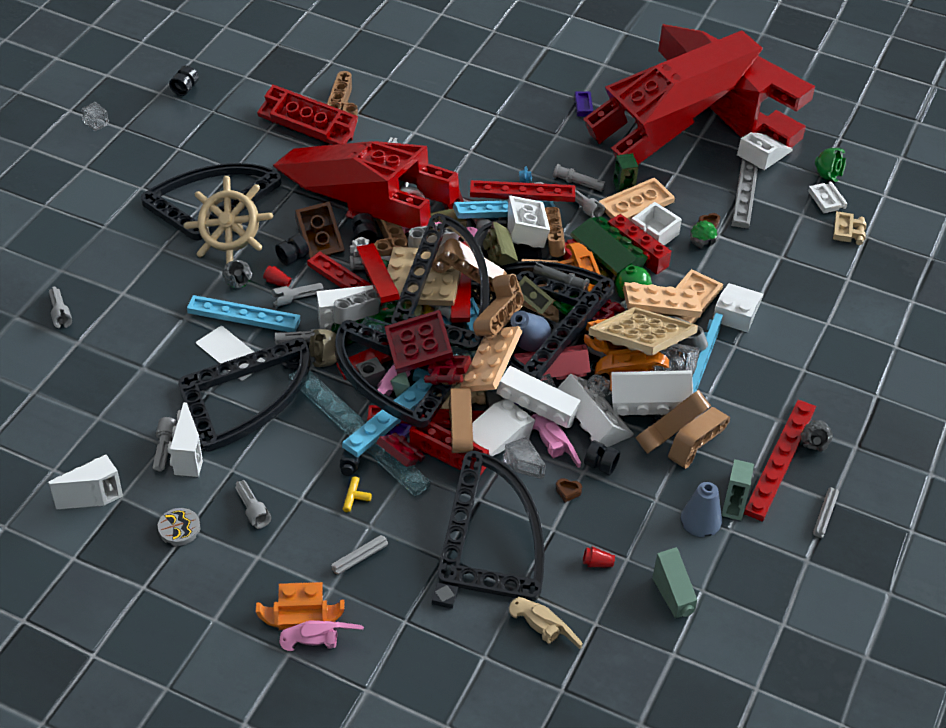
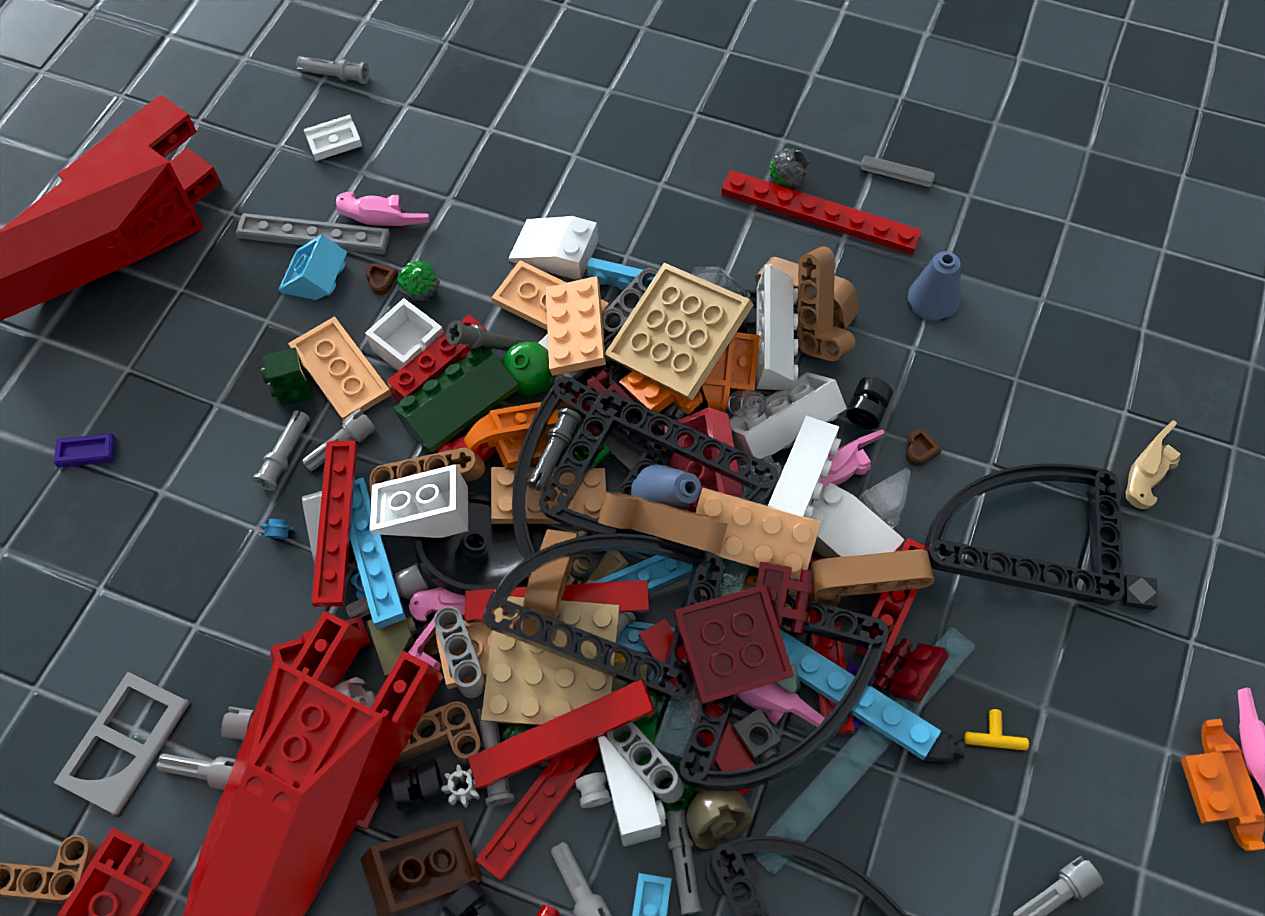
camera: 90 degrees left, 15 degrees up
light grey axle [331,535,388,575] -> none
olive slope [483,222,518,266] -> none
olive brick [518,276,554,314] -> none
red piece [583,30,763,164] -> none
red cone [583,546,615,568] -> none
sand green slope [652,547,697,619] -> none
sand green slope [722,459,754,521] -> none
white slope [737,132,793,170] -> none
green cylinder [815,148,846,182] -> none
tan plate [833,211,866,245] -> none
none -> light grey window [54,672,190,816]
none -> medium azure slope [278,234,347,300]
none -> light grey pin [296,56,369,84]
none -> bright pink animal [336,192,429,226]
none -> dark grey pin [446,320,522,351]

